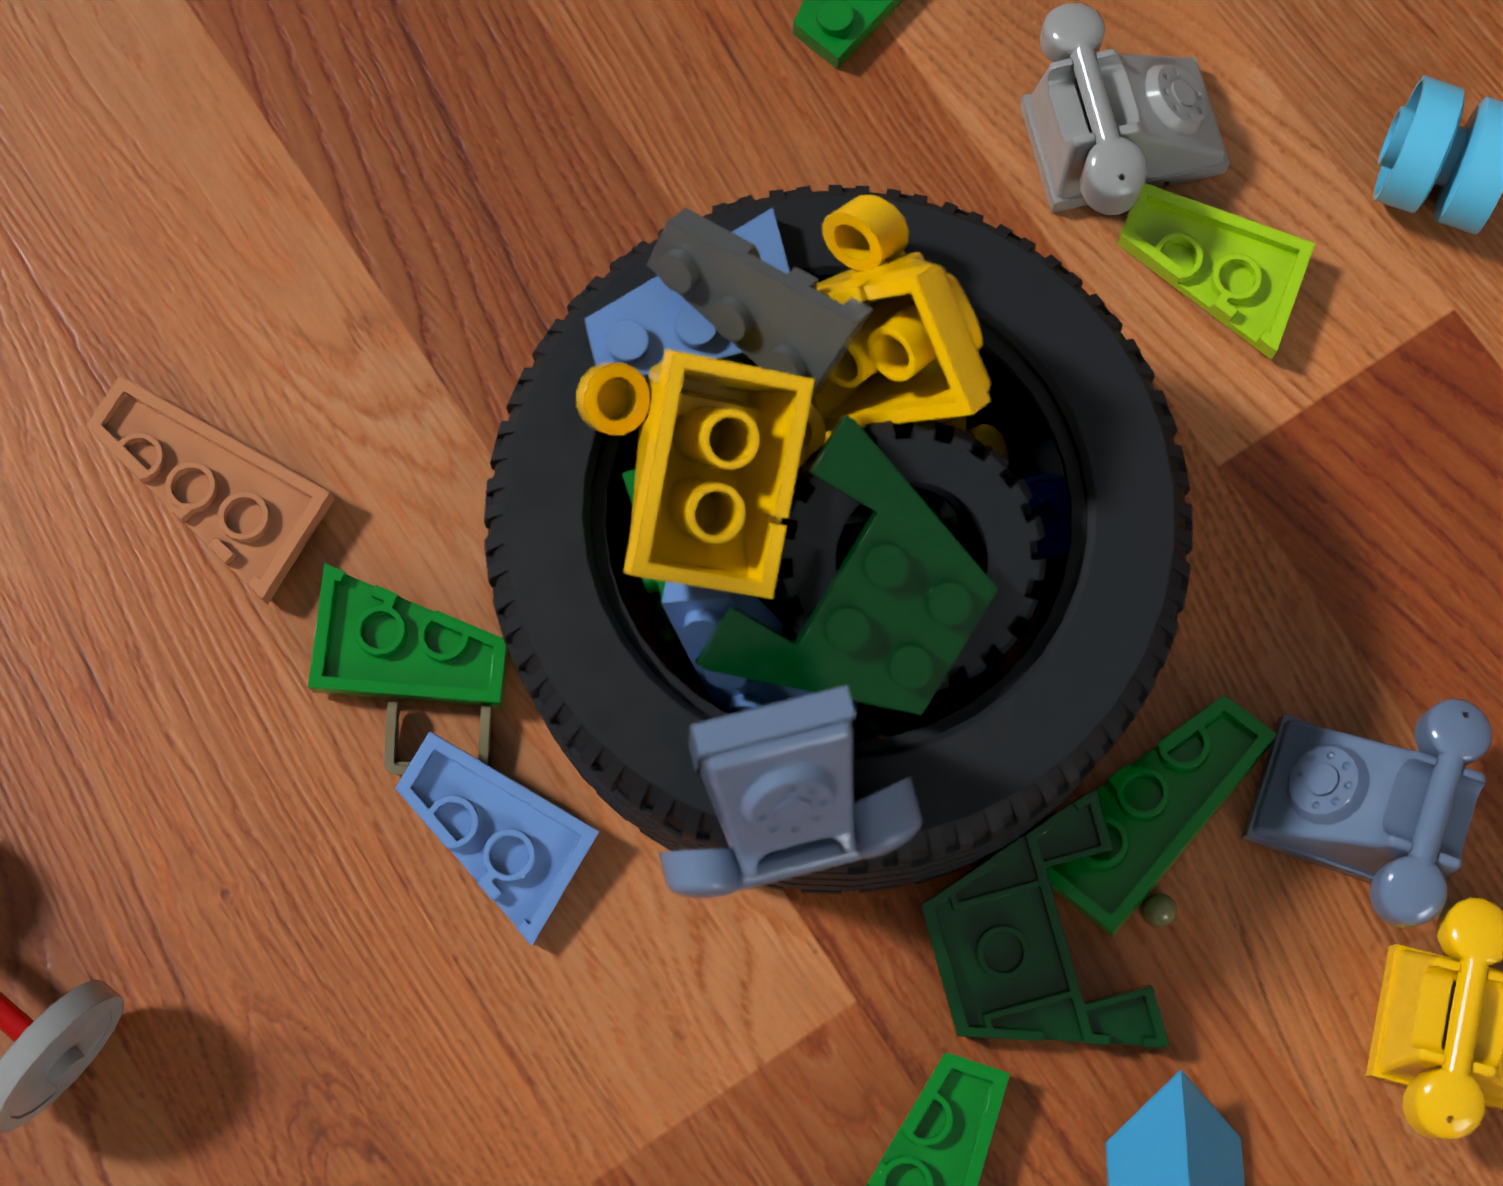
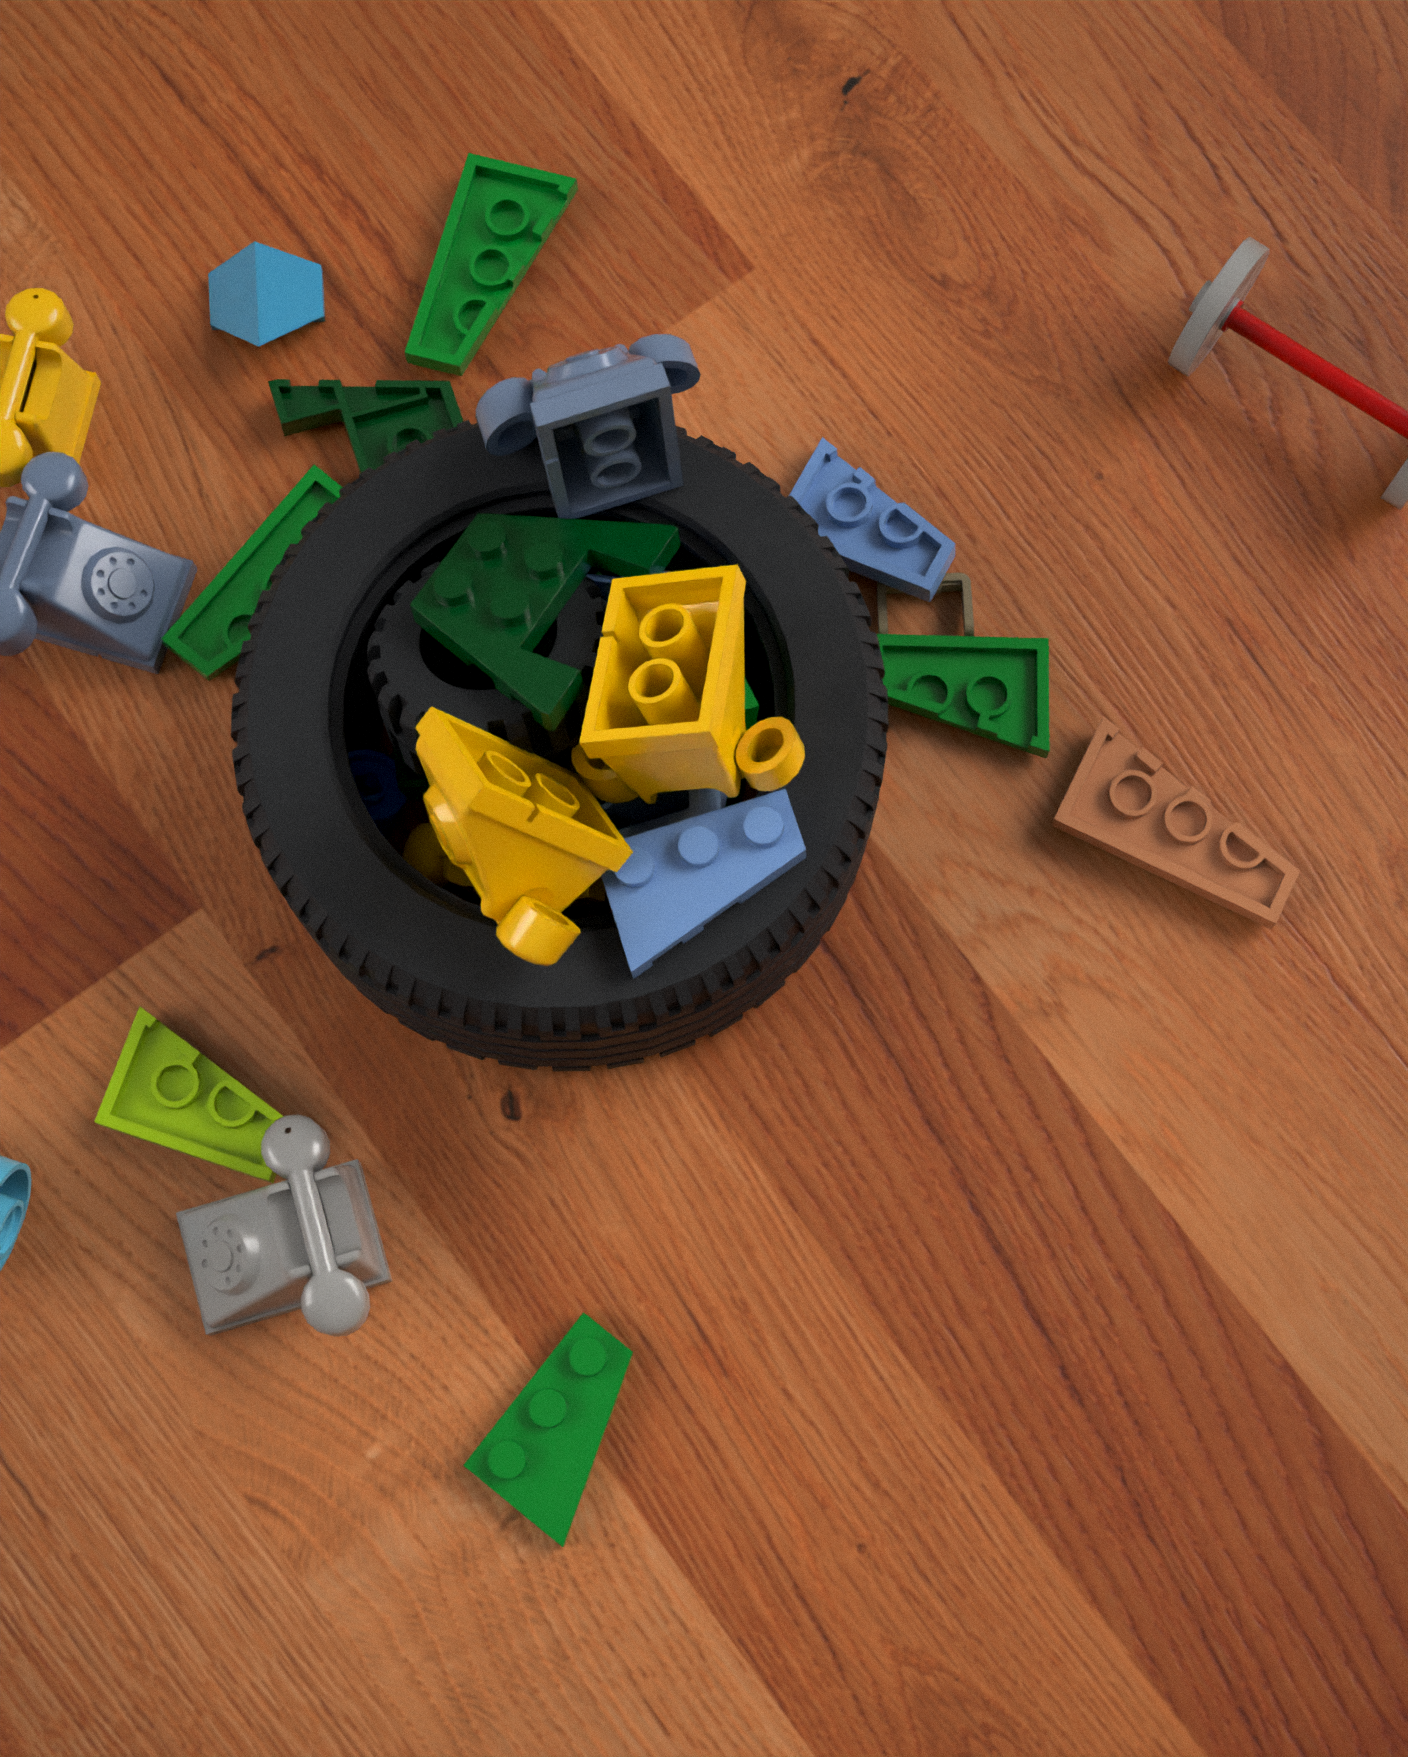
camera: 175 degrees right, 0 degrees up
dark grey wing [646,208,873,400] -> none
olive piece [1141,893,1177,928] -> none

